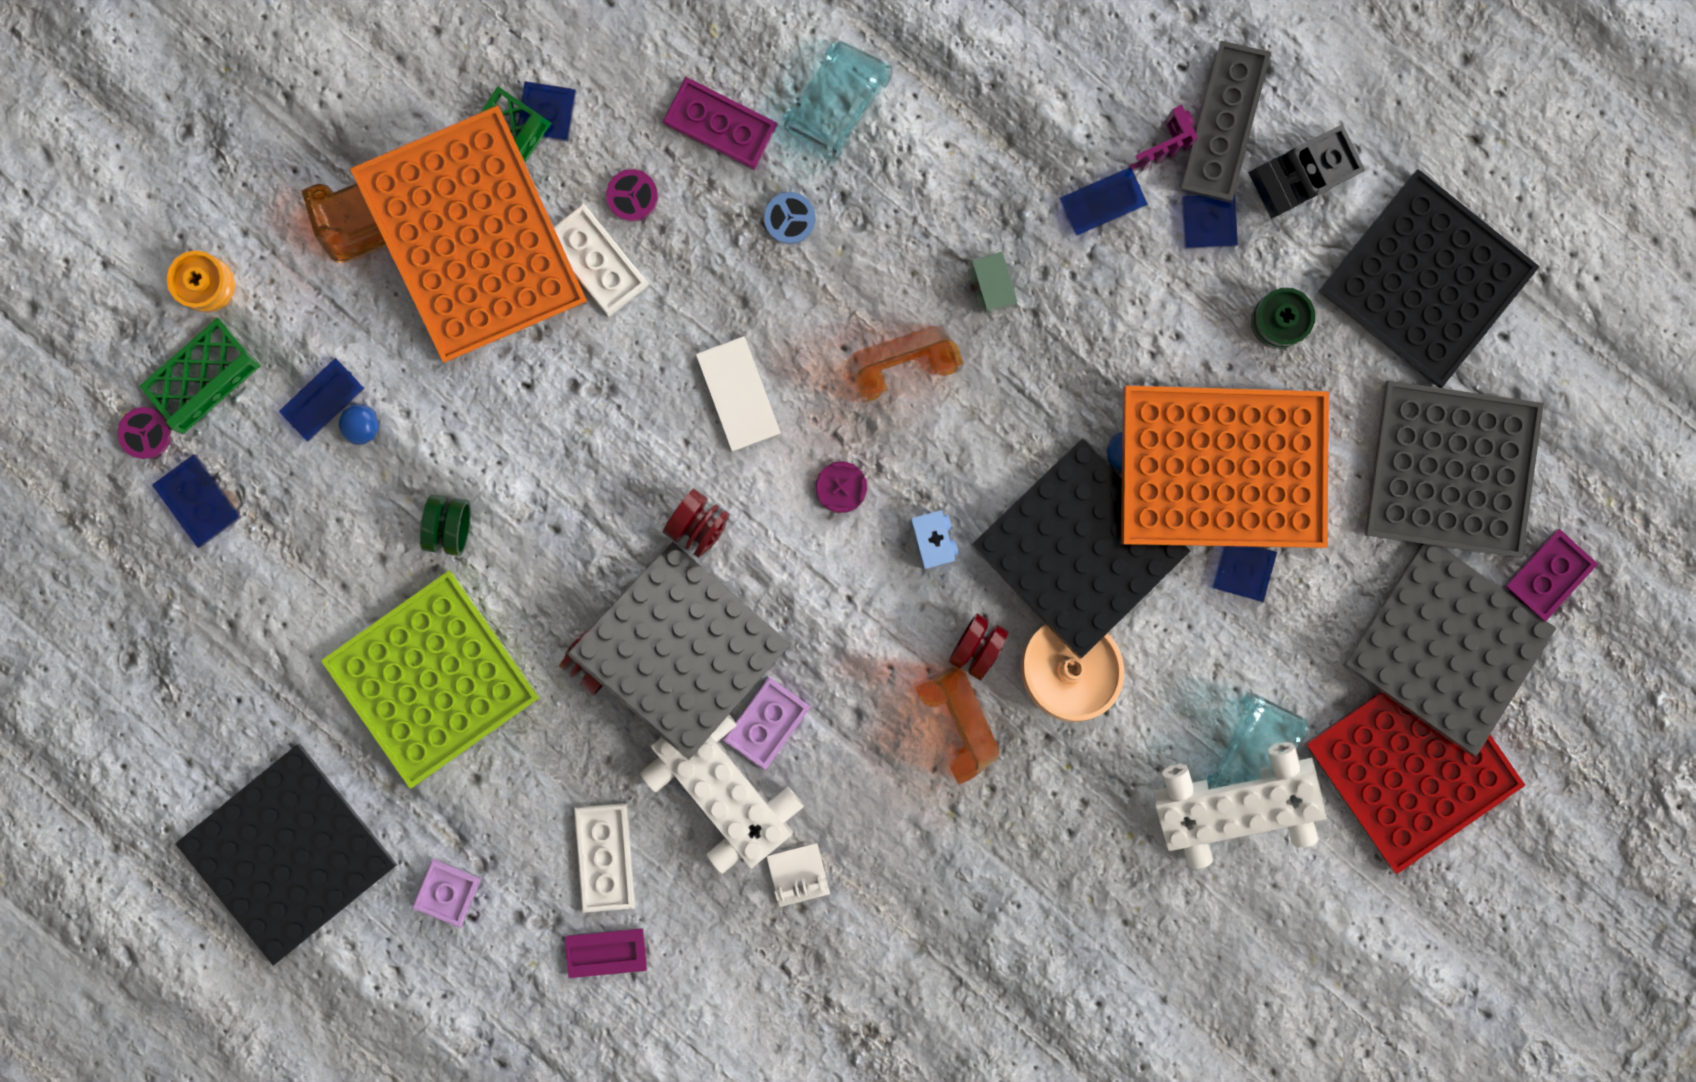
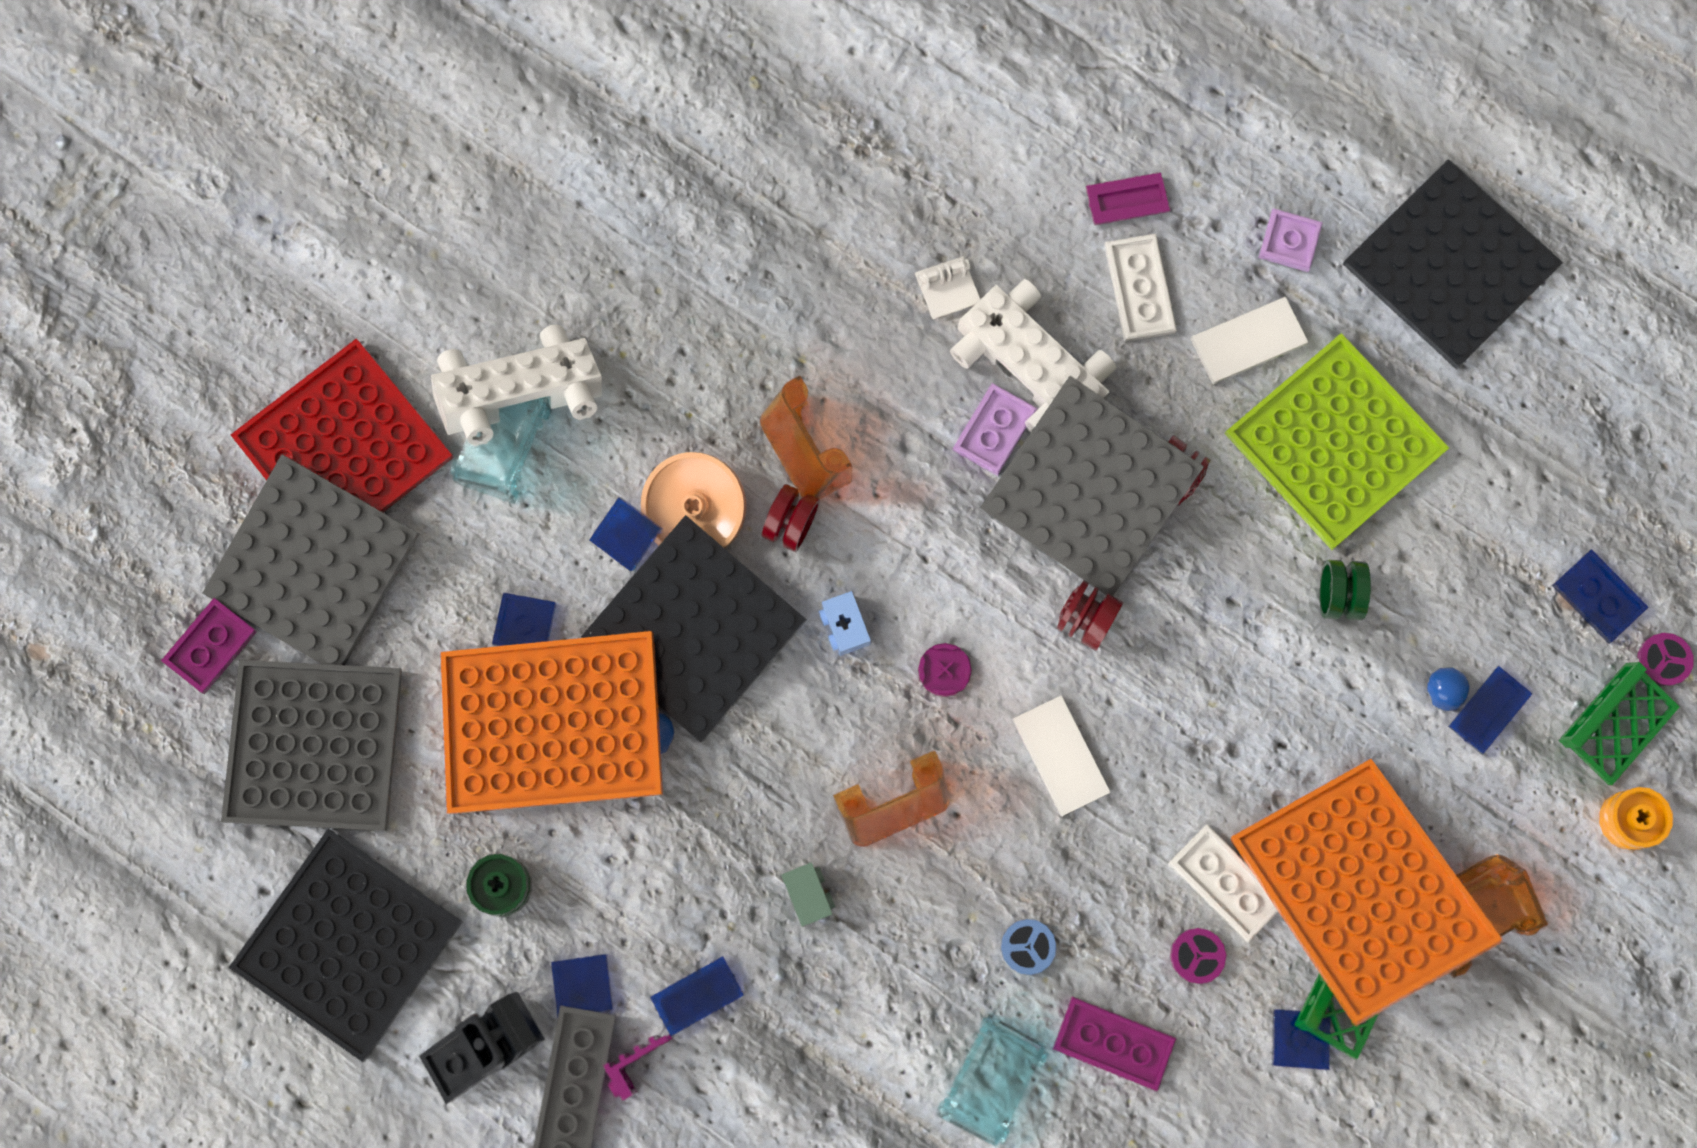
camera: 170 degrees right, 10 degrees down
none -> clear blue tile [589,497,663,572]
none -> white tile [1191,297,1308,385]

